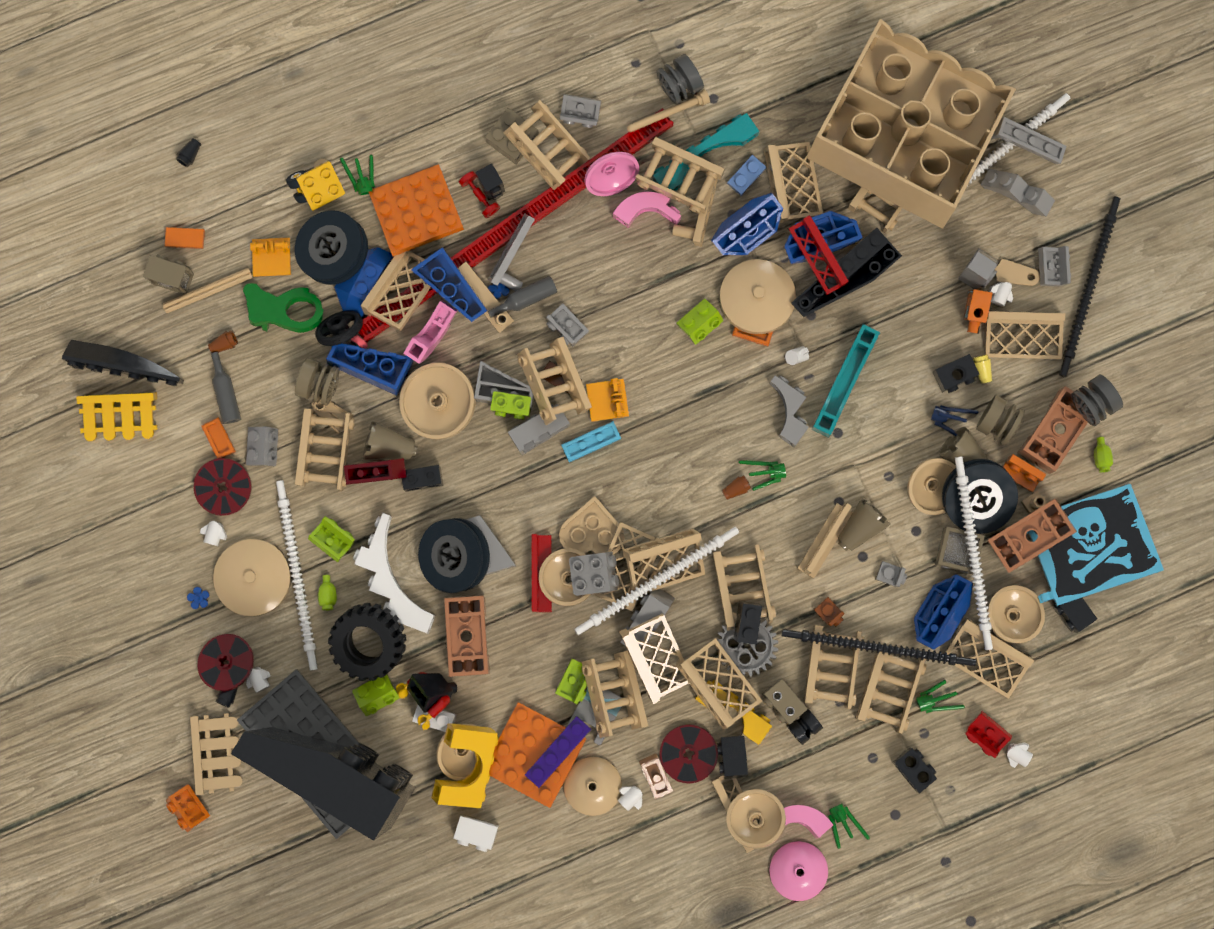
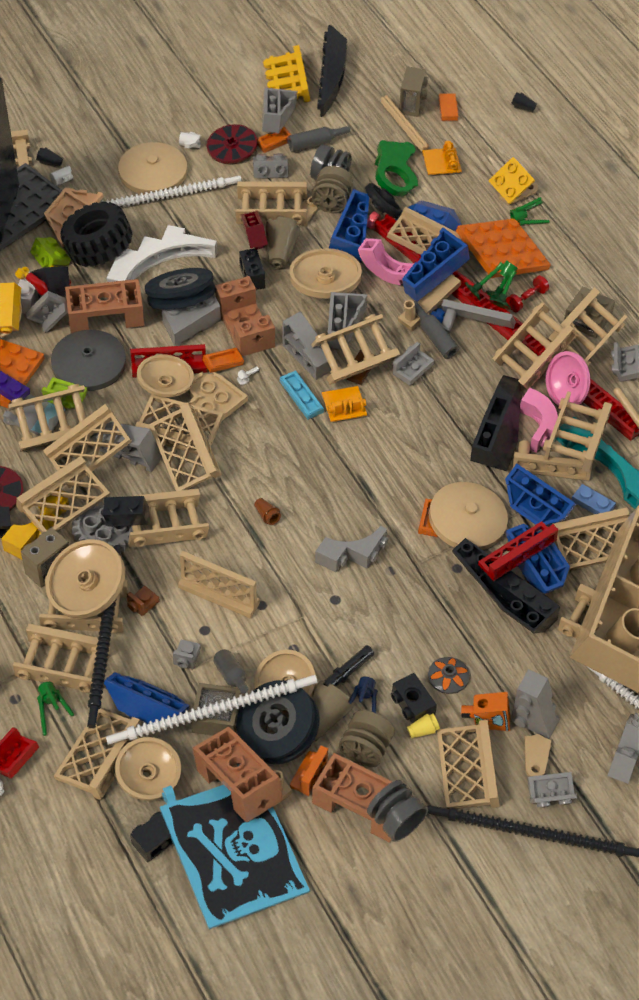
camera: 80 degrees right, 30 degrees down
blue plant [187,587,210,609] -> none
dark red piece [197,634,254,691] -> none
dark orange cone [208,331,238,353] -> none
black wheel [294,210,368,285] -> none
lime bracket [308,516,355,563] -> none
lime plant [318,575,337,611] -> none
black brick [475,163,505,200] -> none
lime bracket [490,391,531,420] -> none
light grey bracket [569,552,619,596] -> none
white hose [574,527,739,635] -> none
lime bracket [676,298,723,345] -> none
green plant [739,460,786,491] -> none
white piece [785,346,809,365] -> none
black wheel [786,709,823,745] -> none
teal arch [811,324,880,438] -> none
dark tan cone [838,498,891,551] -> none
white piece [989,282,1013,307] -> none
lime plant [1094,437,1113,473] -> none
none -> light grey bracket [26,291,68,333]
none -> light nougat wing [44,188,104,247]
none -> tan dish [46,539,125,619]
none -> dark grey dish [51,330,126,391]
none -> orange tile [202,347,244,373]
none -> dark grey piece [213,649,248,693]
none -> nougat plate [215,276,275,356]
none -> white hand [237,367,259,385]
none -> light grey wedge [262,88,298,133]
none -> dark grey wheel [310,144,352,180]
none -> black pin [323,645,374,687]
none -> dark grey dish [428,657,470,694]
none -> plant [464,260,518,310]
none -> black wedge [470,375,521,471]
none -> tan fence [492,302,578,389]

